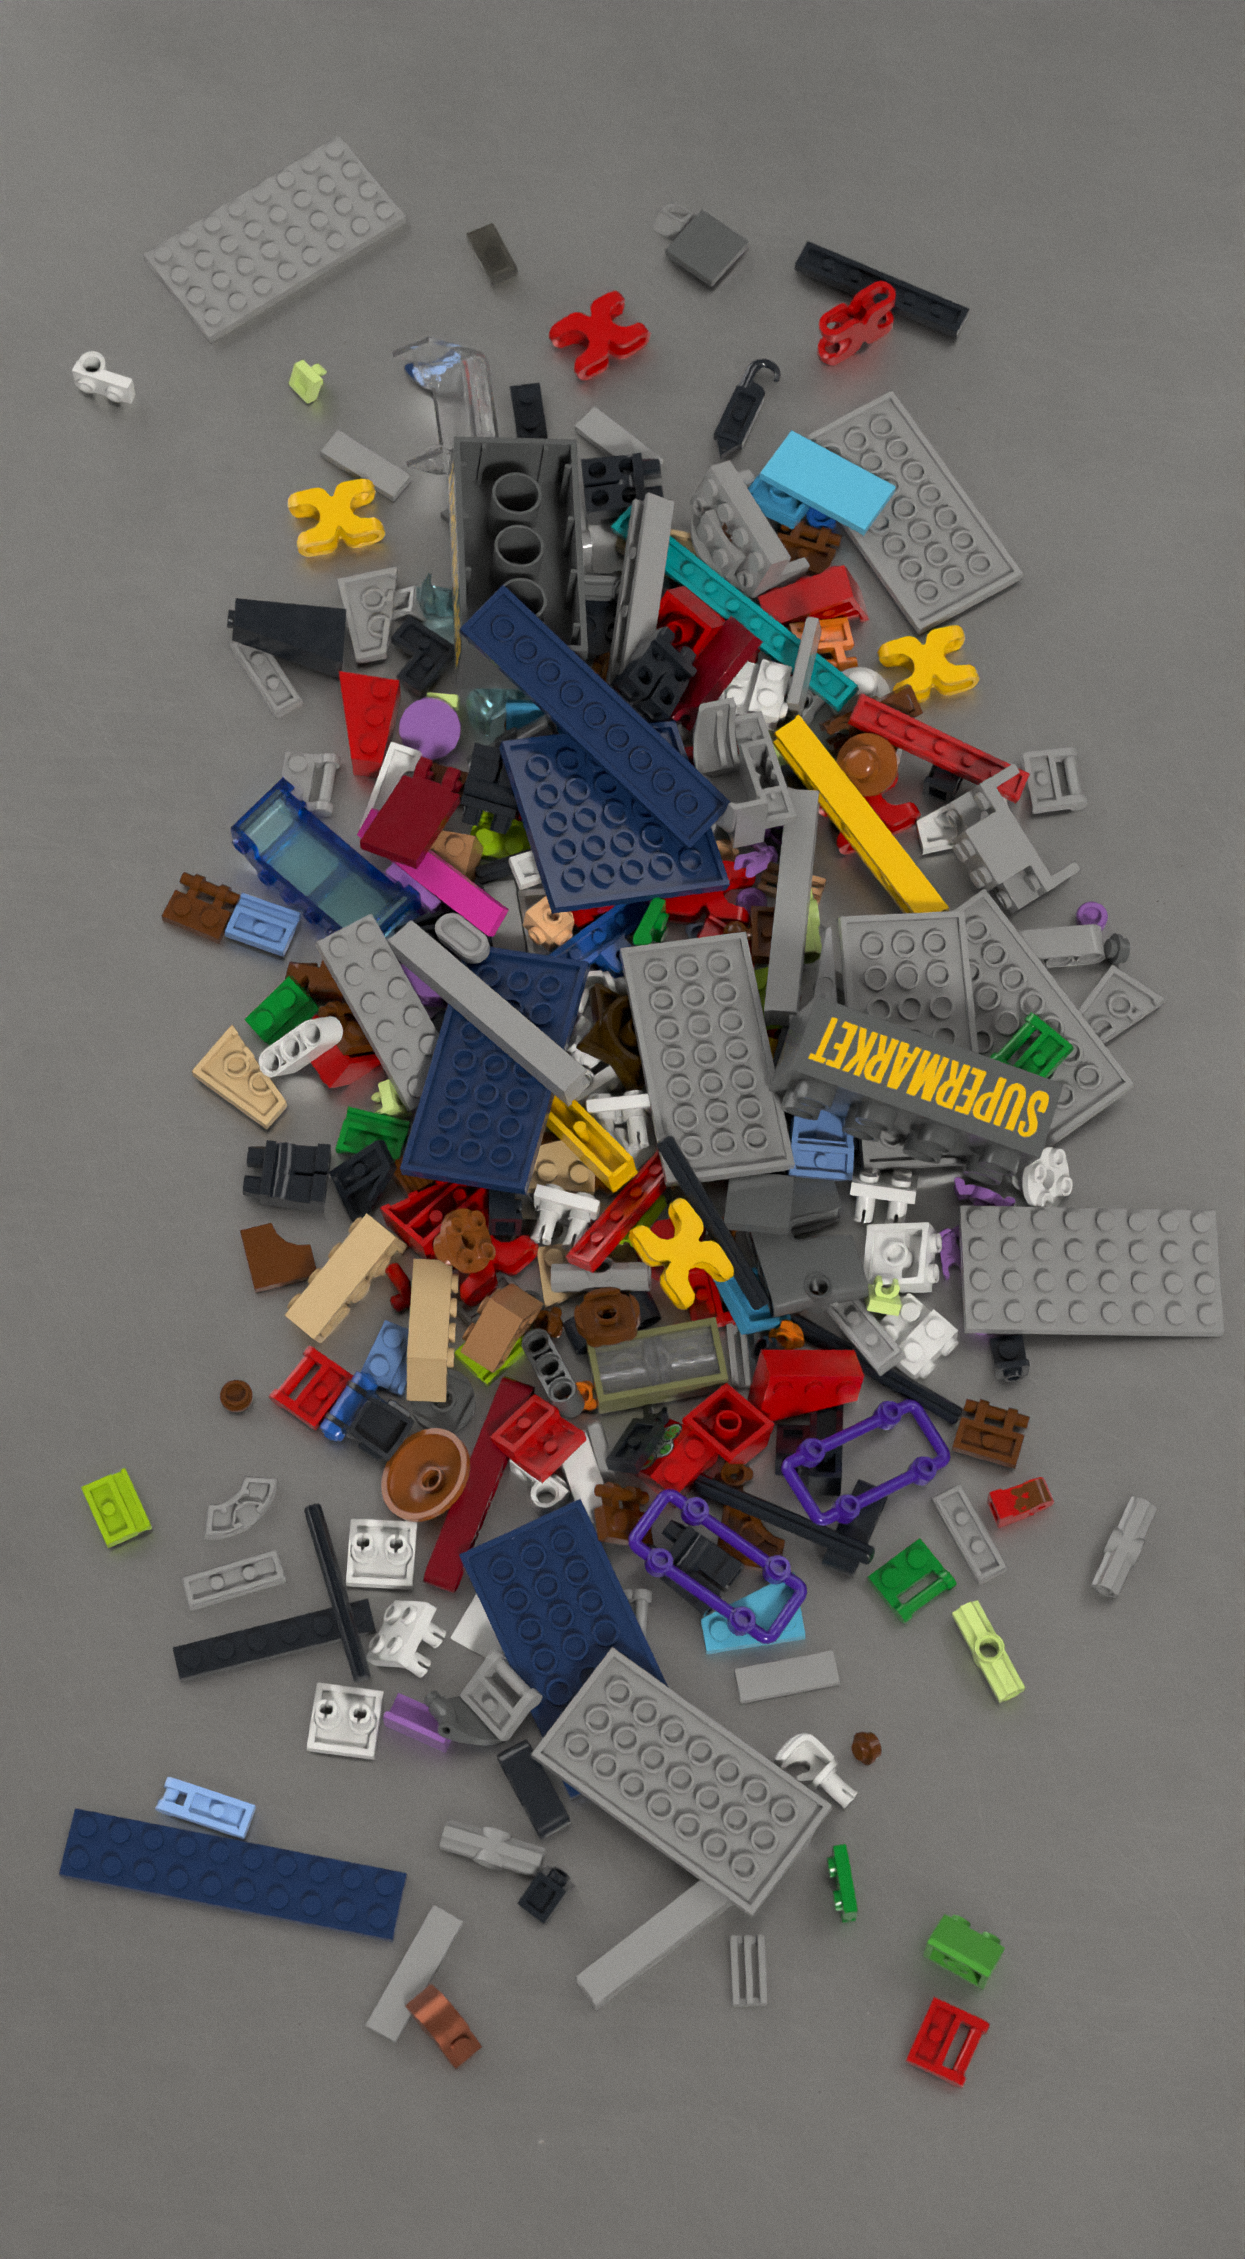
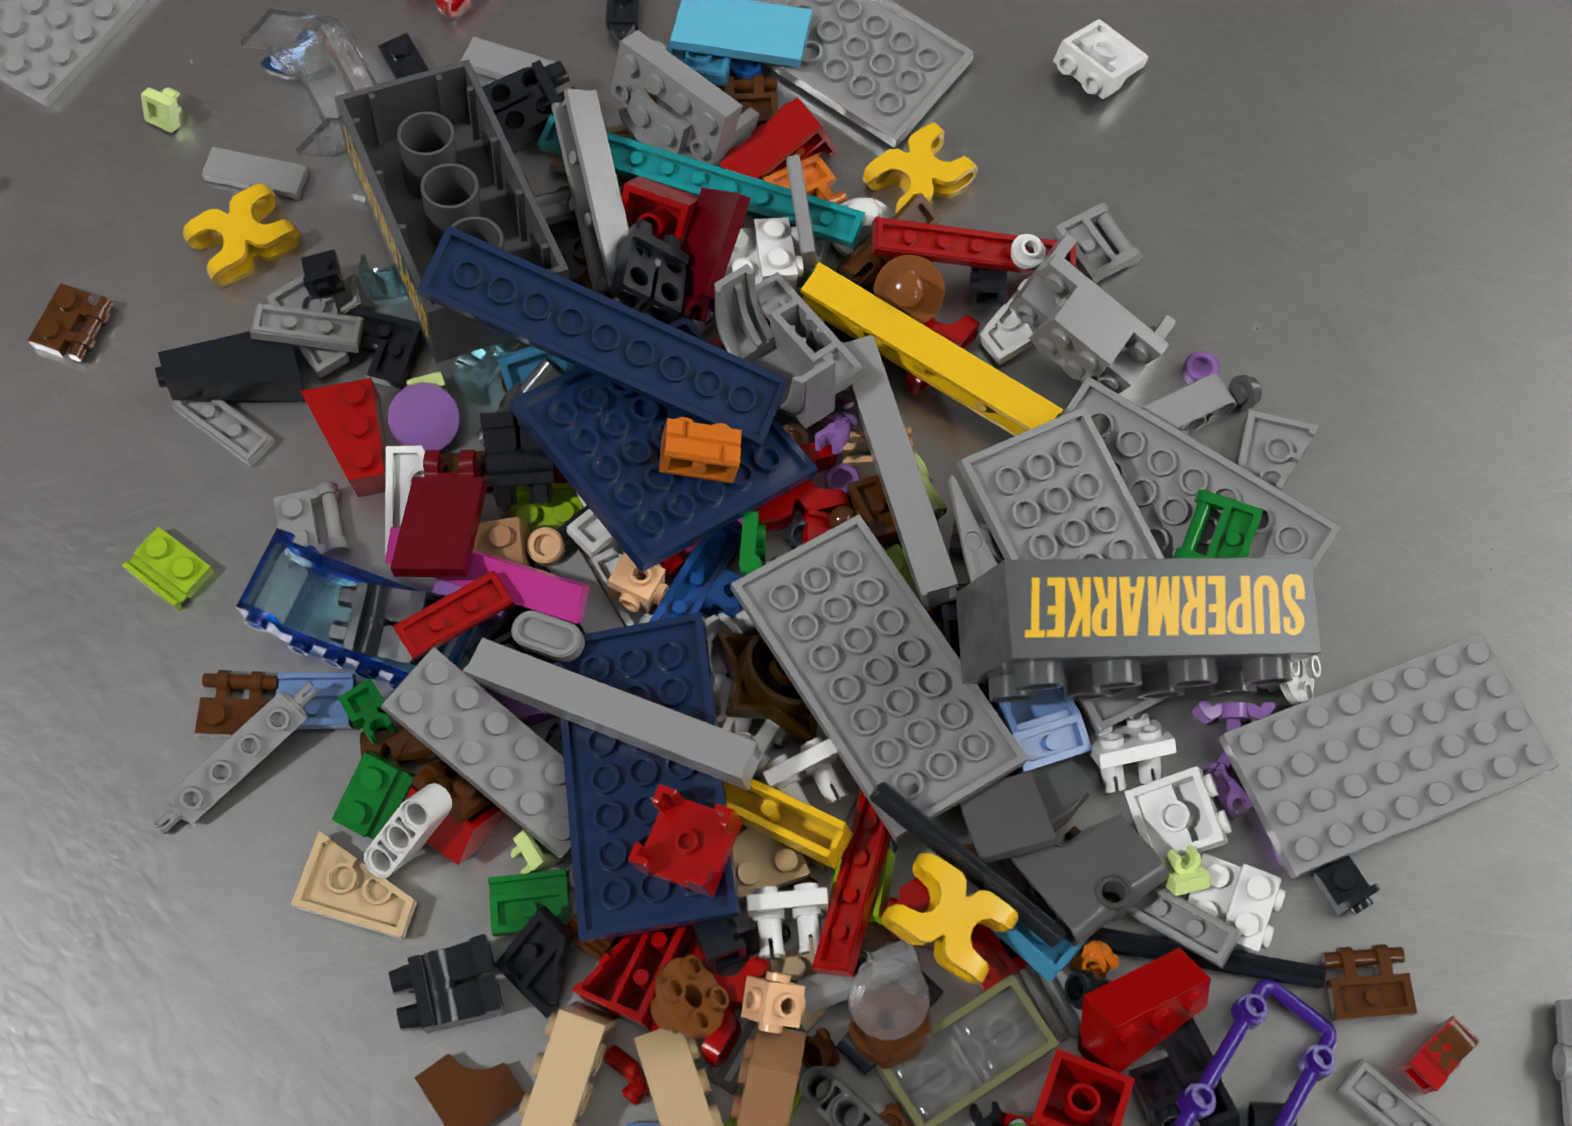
camera: 20 degrees left, 0 degrees up
none -> reddish brown plate [28,283,114,362]
none -> lime plate [122,526,215,611]
none -> light grey plate [154,681,320,834]
none -> light grey tile [250,303,364,353]
none -> black bracket [301,249,346,300]
none -> black hips [329,582,441,666]
none -> green plate [337,678,396,745]
none -> red tile [393,570,514,662]
none -> light nougat tile [526,527,565,566]
none -> red panel [628,784,743,898]
none -> orange brick [659,417,742,483]
none -> light nougat brick [741,971,806,1033]
none -> clear dish [848,958,929,1040]
none -> white plate [1011,234,1046,269]
none -> white plate [1053,19,1149,99]

